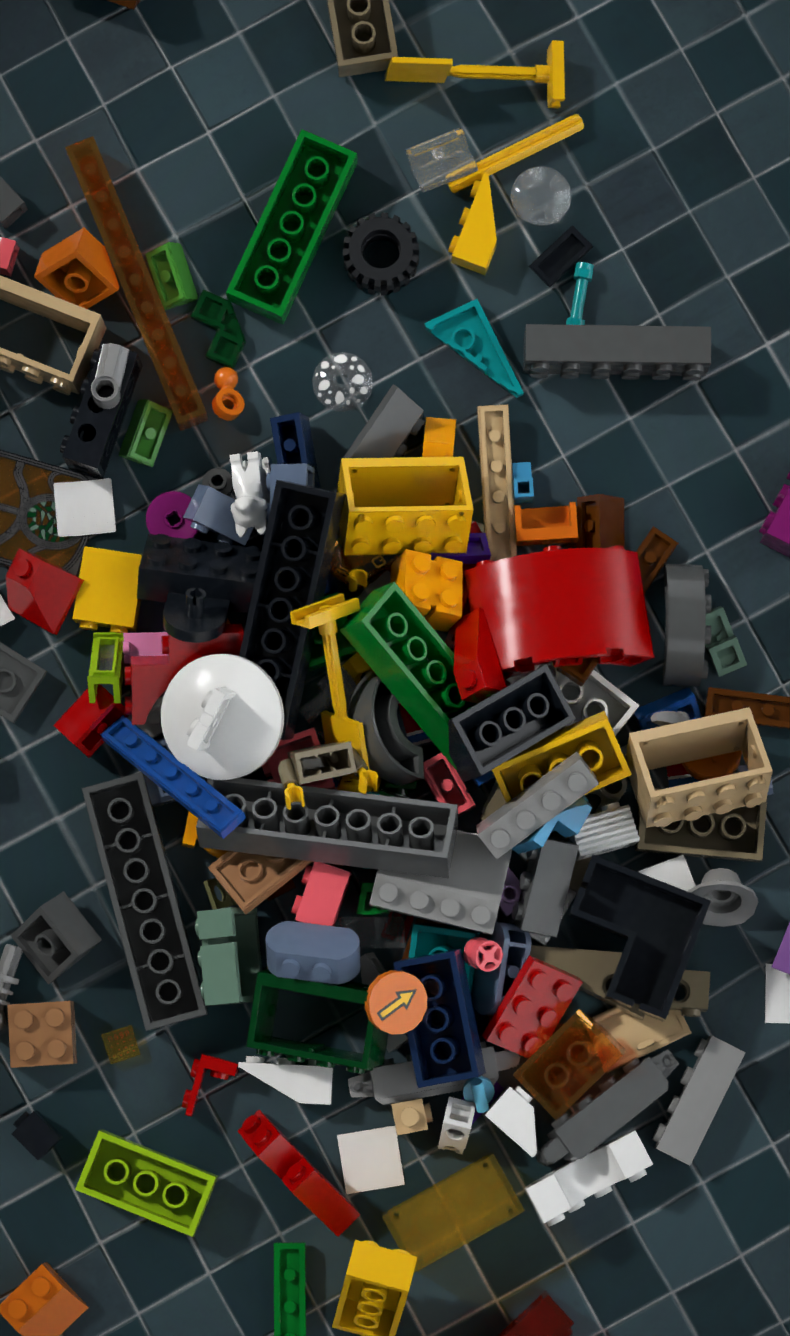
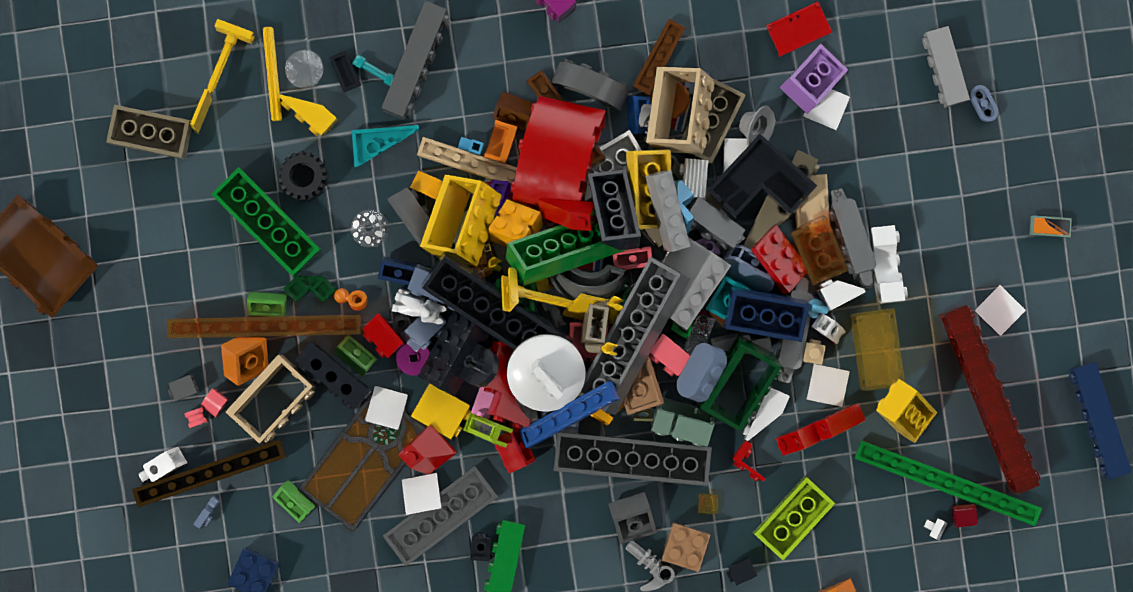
camera: 75 degrees left, 5 degrees up
light grey piece [91,343,129,409] -> none
orange tile [365,970,427,1035] -> none
clear panel [405,127,478,192] -> none
coral wheel [463,937,503,972] -> none
light grey brick [652,1035,746,1166] -> none
sand green slope [705,606,747,677] -> none
none -> red slope [363,313,406,358]

